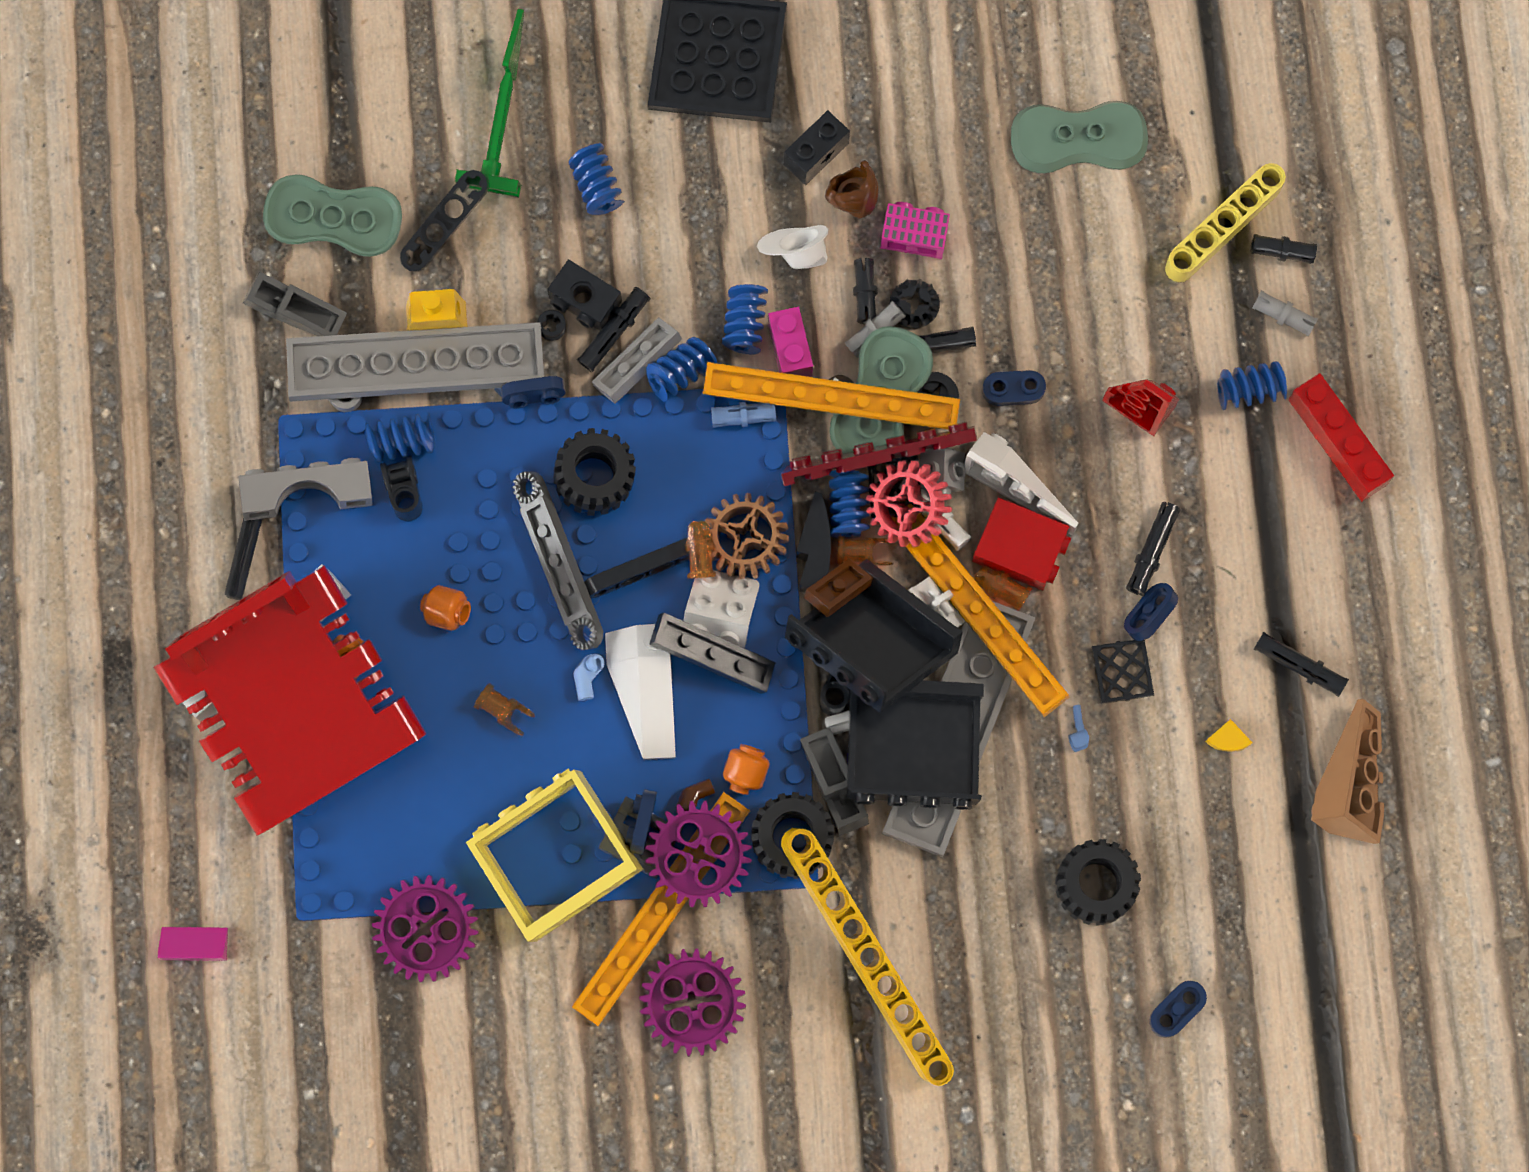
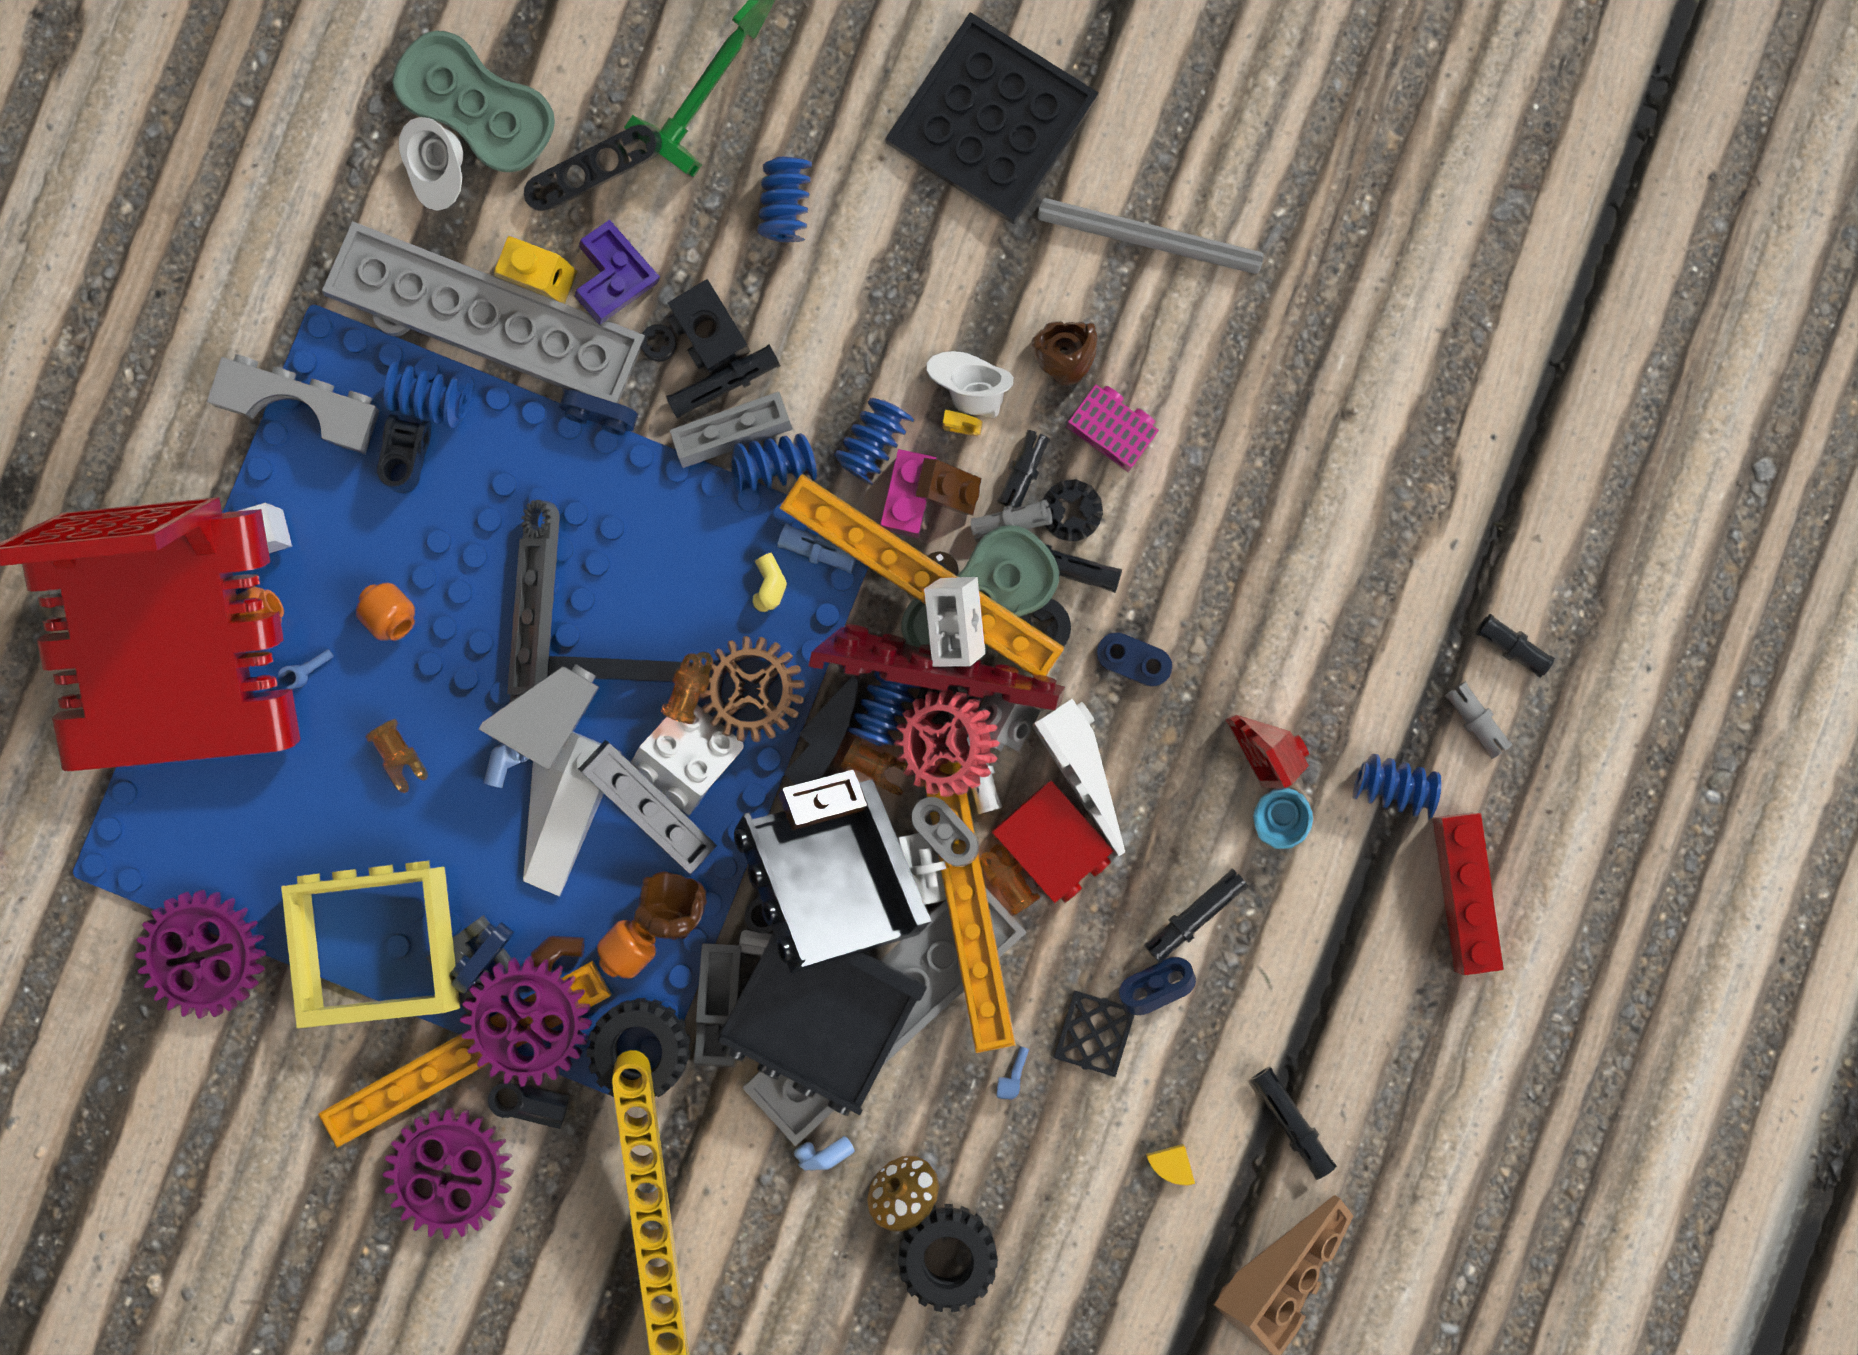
camera: 25 degrees right, 10 degrees up
black axle [225,518,262,600] -> none
dark grey slope [243,272,347,336] -> none
black tyre [553,428,636,516] -> none
black brick [783,110,850,185] -> none
sand green plate [1011,101,1148,173] -> none
light yellow beam [1165,163,1286,282] -> none
none -> medium blue hand [278,649,334,689]
none -> white piece [399,117,463,211]
none -> light grey slope [479,664,599,770]
none -> black piece [488,1078,570,1129]
none -> dark purple plate [574,219,660,325]
none -> reddish brown hair [634,871,707,940]
none -> light yellow arm [752,552,787,612]
none -> light blue arm [794,1136,855,1171]
none -> pearl gold dish [867,1156,939,1231]
none -> light grey plate [912,797,979,867]
none -> reddish brown plate [915,458,982,516]
none -> white brick [924,577,985,667]
none -> yellow tile [942,410,983,437]
none -> light grey axle [1038,198,1264,274]
none -> medium azure hair [1253,788,1313,849]

